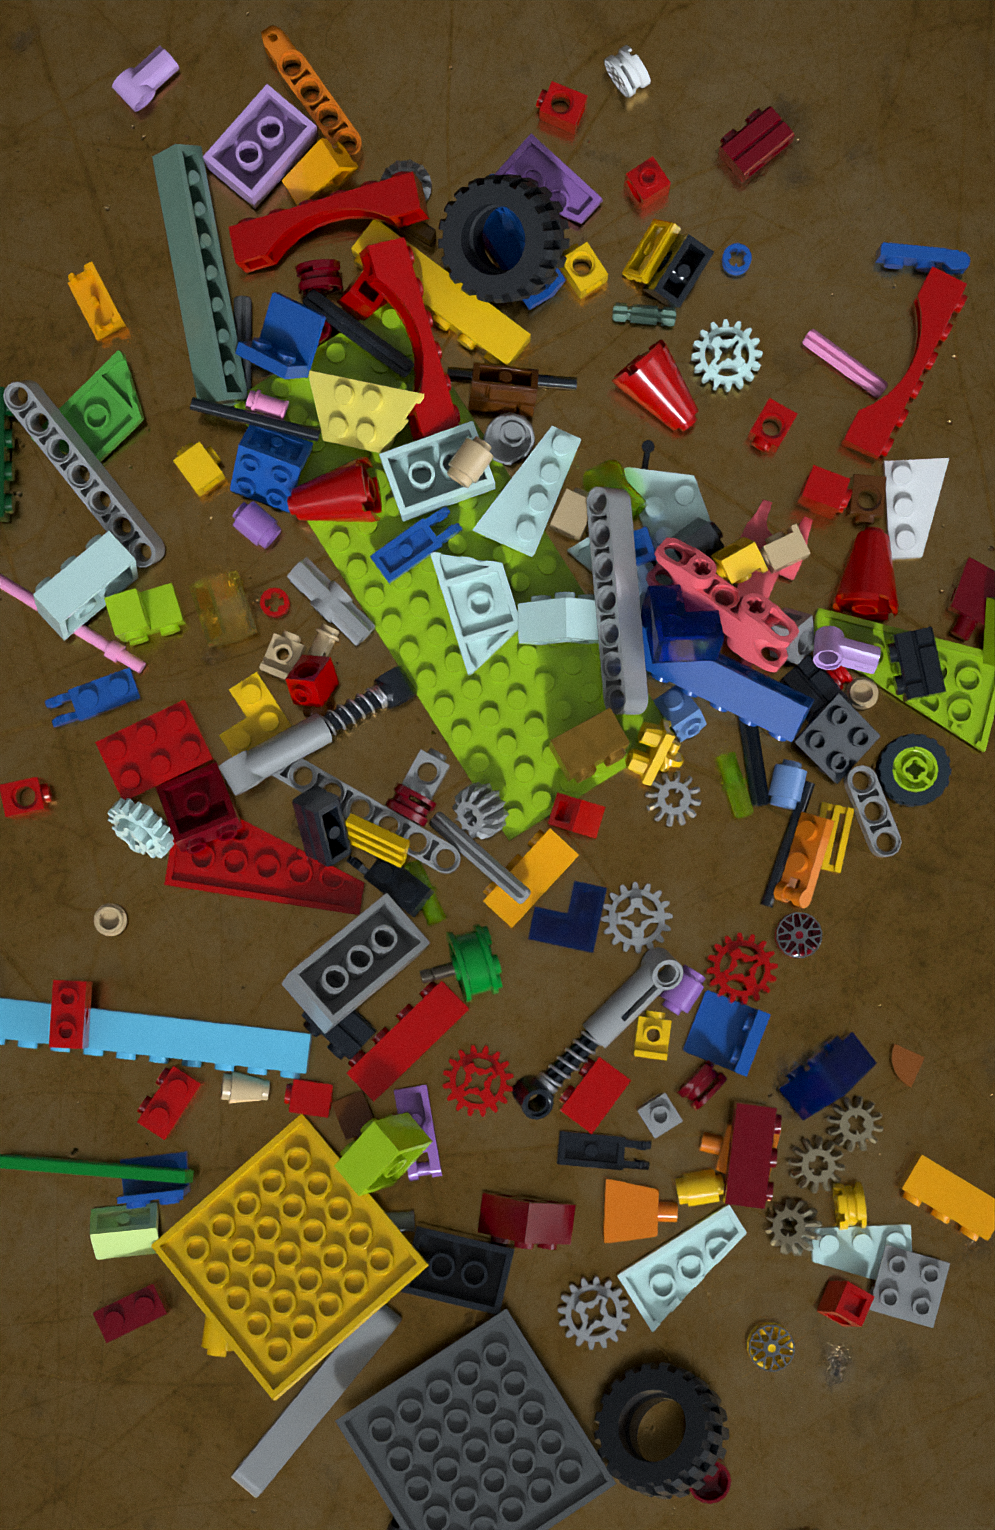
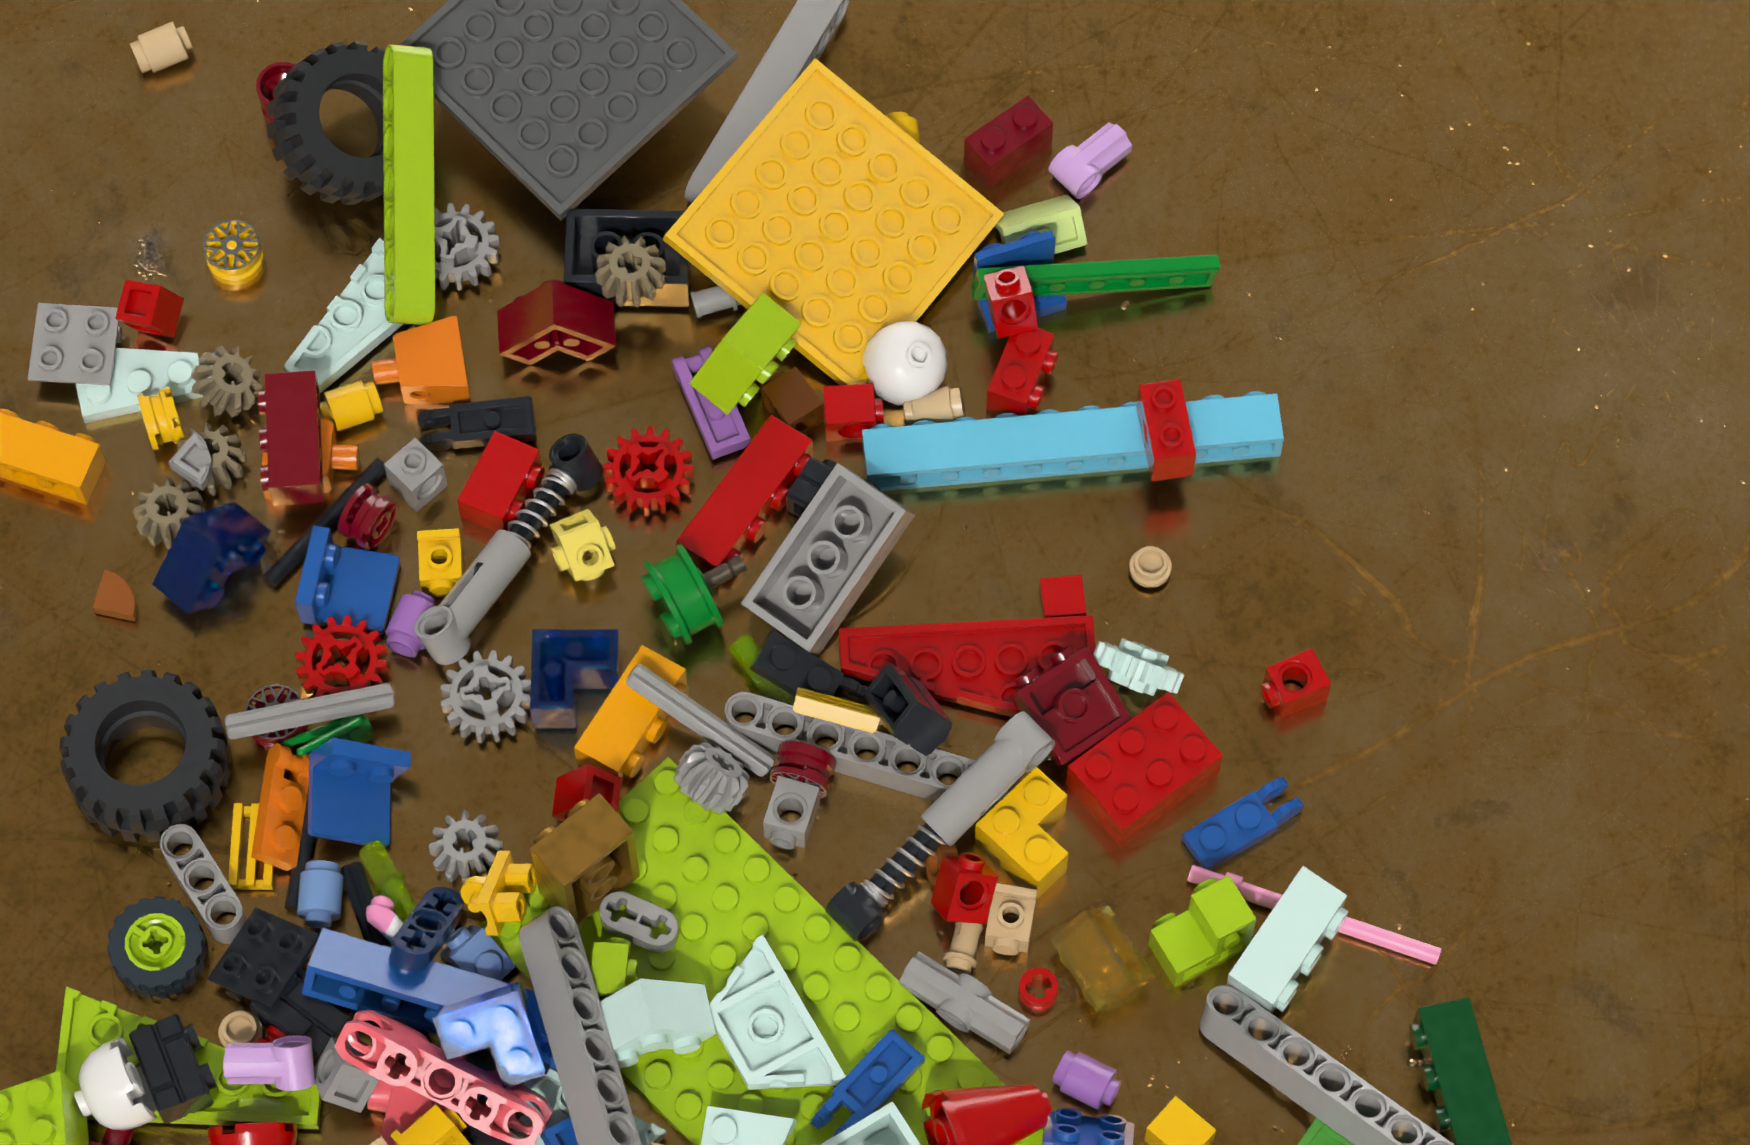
camera: 165 degrees right, 20 degrees down
none -> black tyre [59,670,231,842]
none -> white cylinder [75,1037,157,1130]
none -> light grey tile [168,432,212,491]
none -> light grey axle [224,683,395,740]
none -> black bar [263,458,386,587]
none -> green plant [281,714,374,756]
none -> blue bracket [308,738,411,848]
none -> bright pink arm [366,895,416,949]
none -> lime beam [383,45,435,325]
none -> dark blue beam [390,887,464,972]
none -> light yellow brick [550,509,616,581]
none -> lime brick [591,937,638,1001]
none -> dark tan gear [595,236,666,308]
none -> light grey beam [599,891,679,953]
none -> white cylinder [862,321,948,405]
none -> red brick [983,266,1038,339]
none -> red tile [1039,575,1087,618]
none -> lavender piece [1049,122,1132,199]

